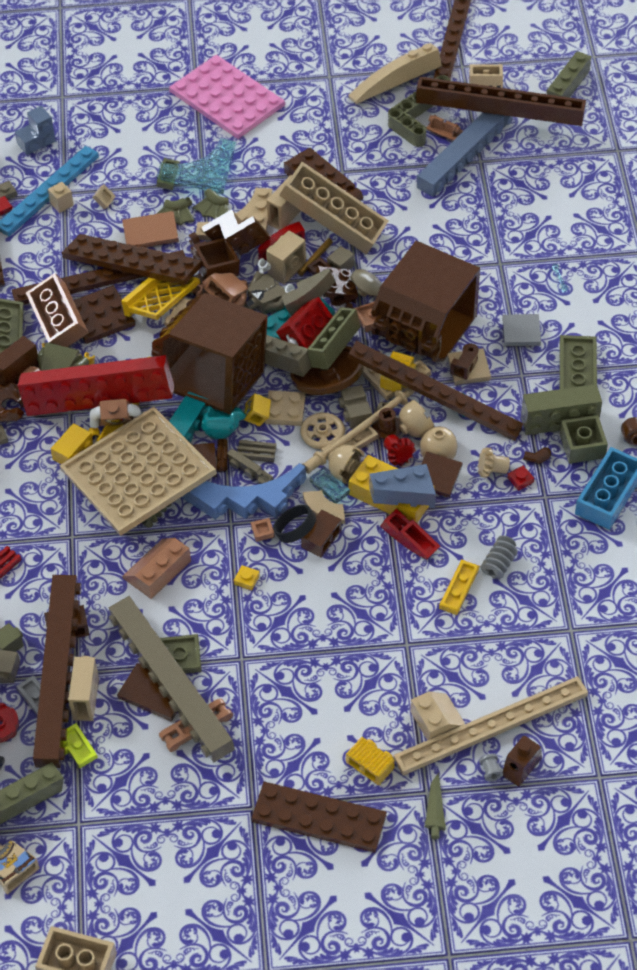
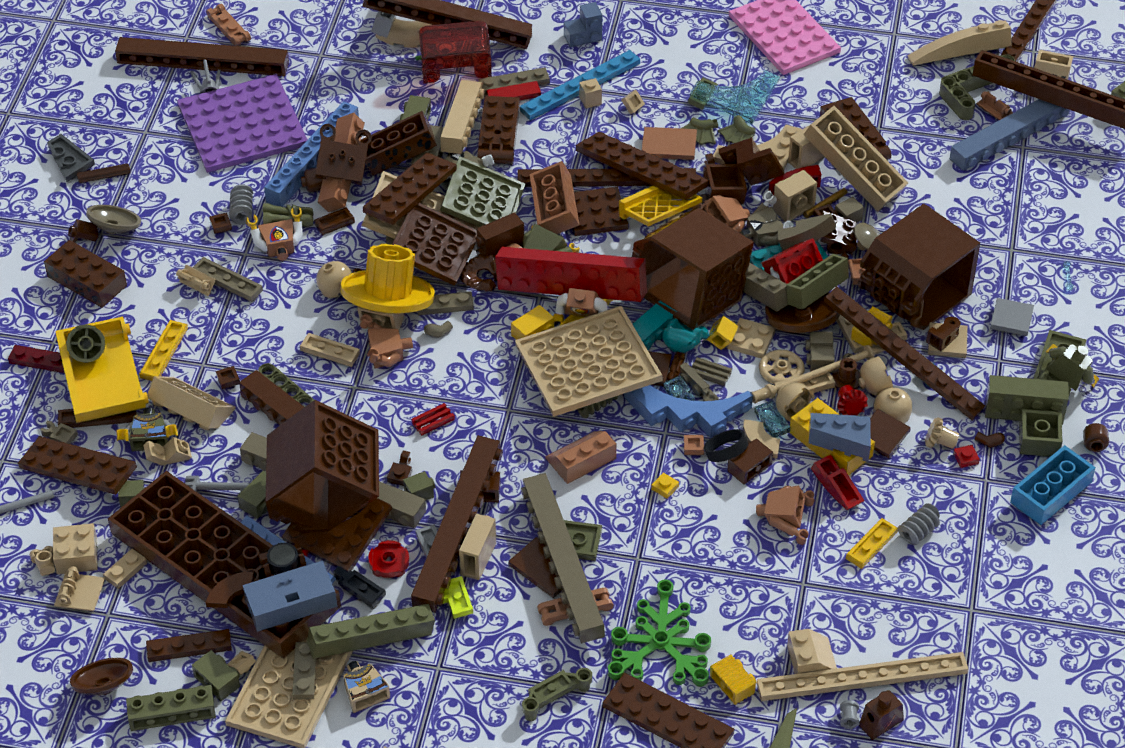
camera: 15 degrees right, 5 degrees down
none -> olive plate [522,668,592,721]
none -> bright green plant [608,579,711,687]
none -> clear light blue plate [664,376,695,401]
none -> nougat torso [756,485,815,545]
none -> olive torso [1045,344,1099,391]

